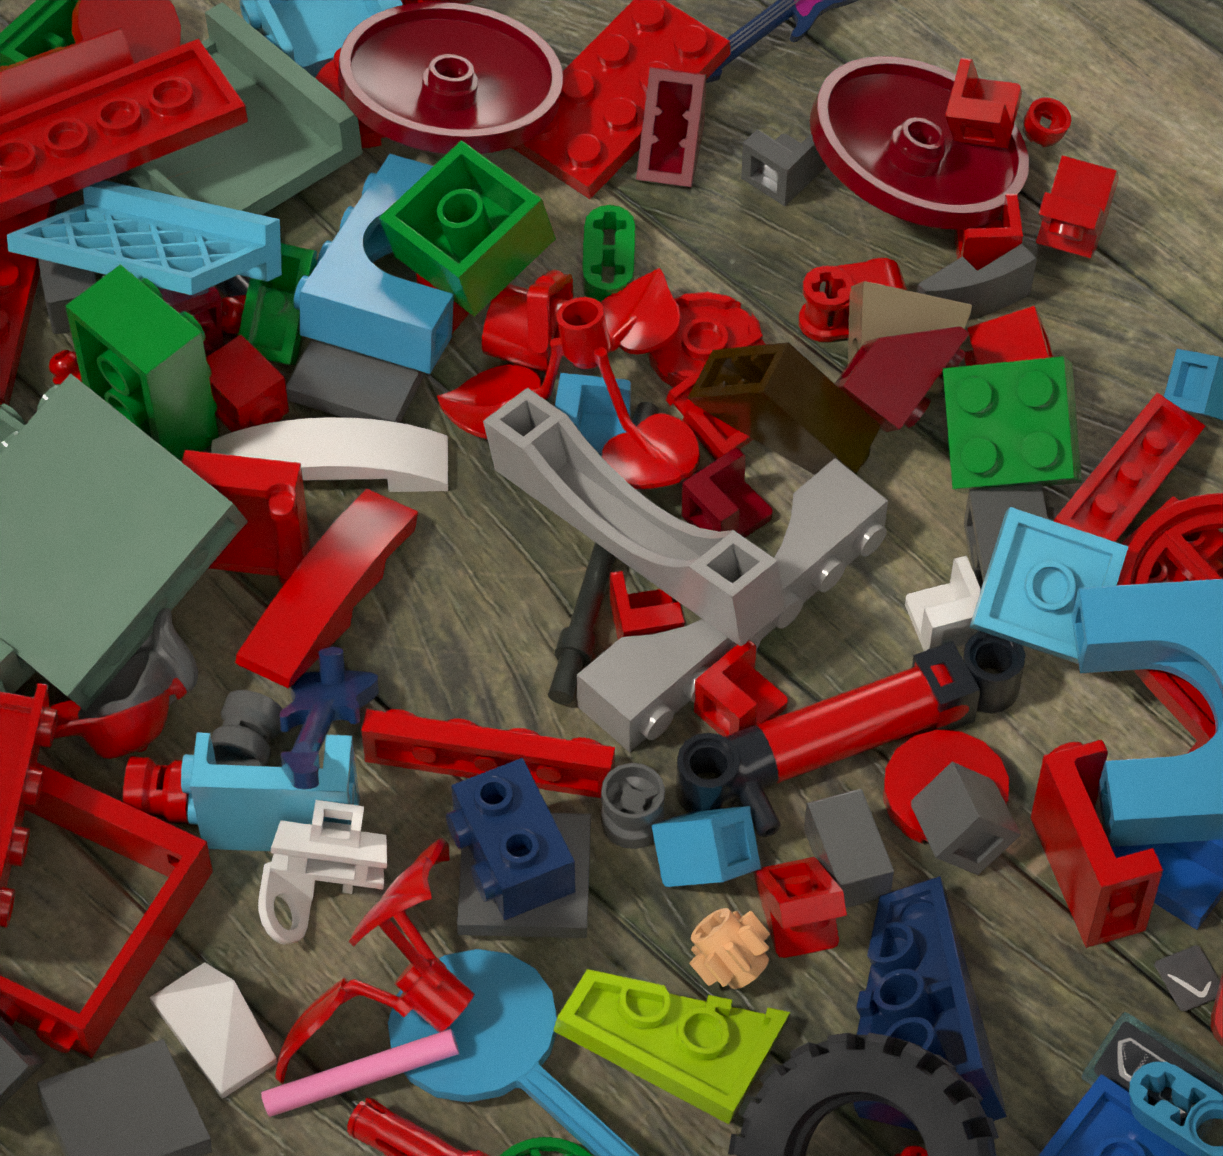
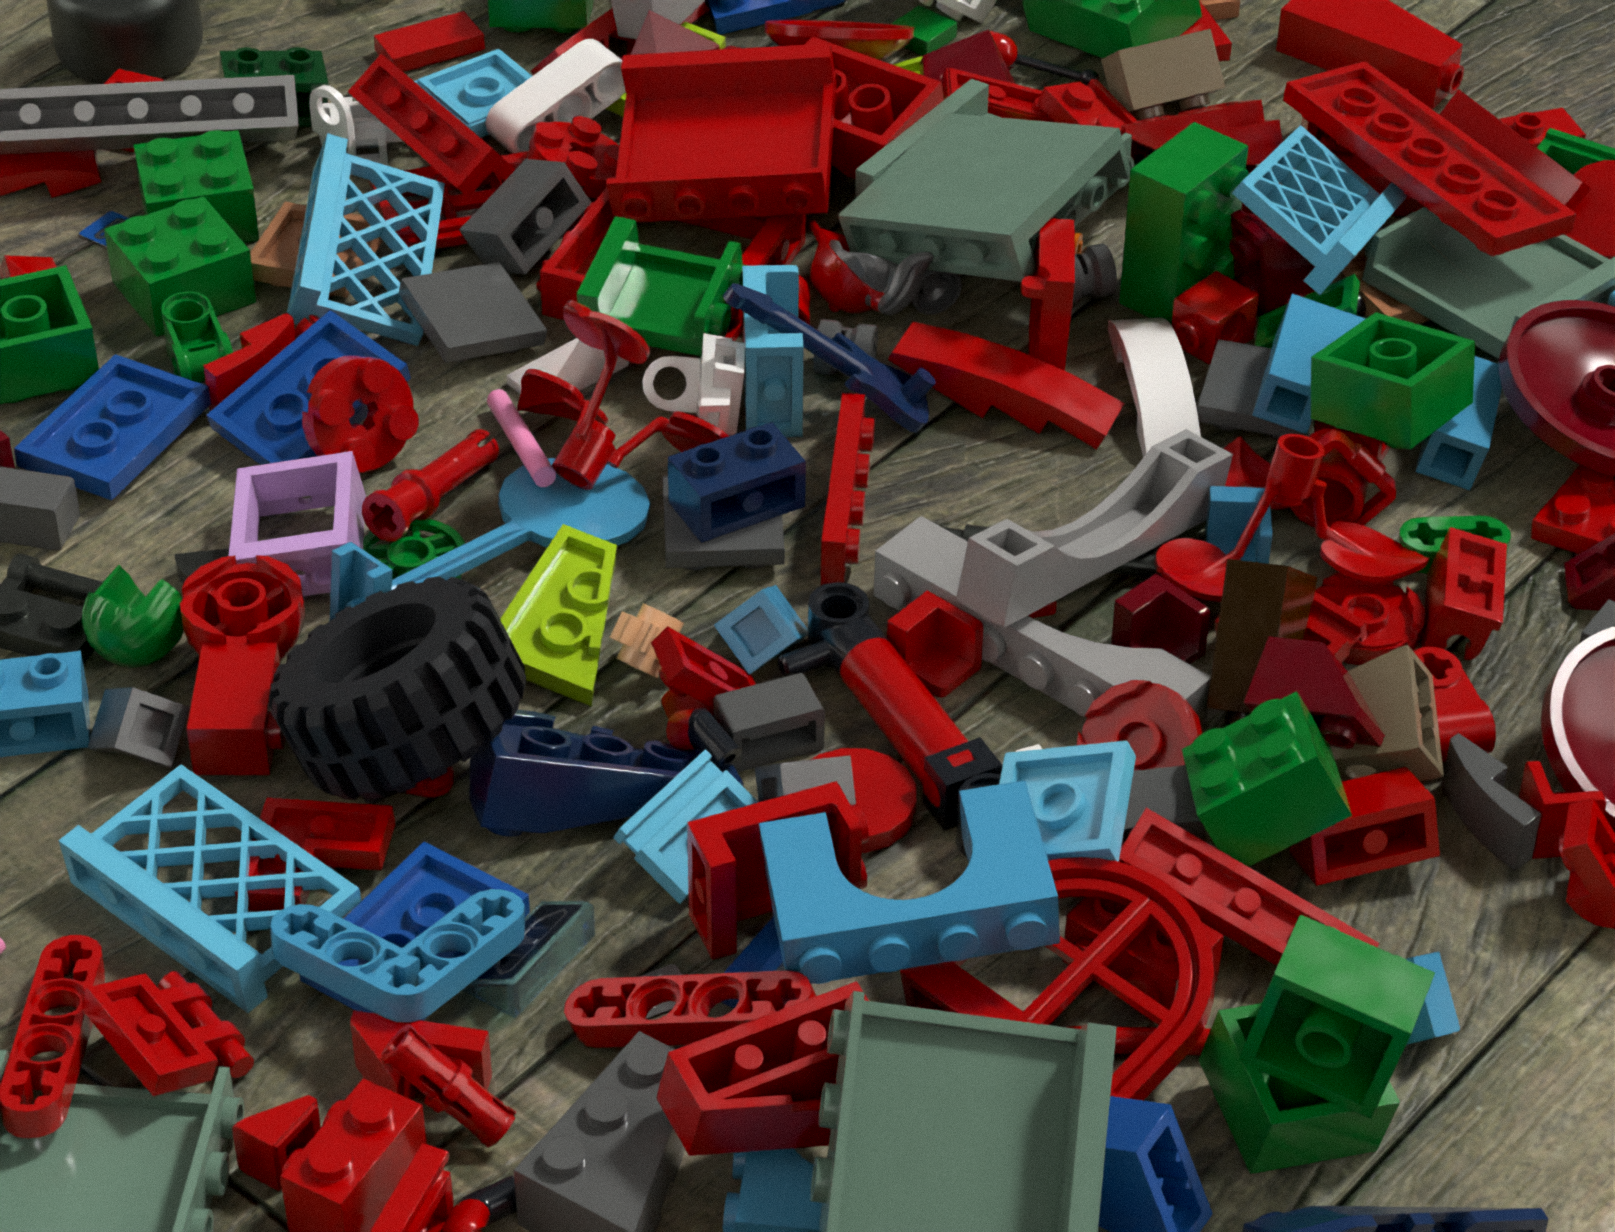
camera: 85 degrees right, 15 degrees down
dark grey wheel [601,763,665,849] -> none
none -> green panel [576,216,748,357]
none -> medium azure plate [613,749,759,904]
none -> black arm [666,708,742,771]
none -> red tile [1076,679,1202,771]
none -> red hinge [1422,527,1507,660]

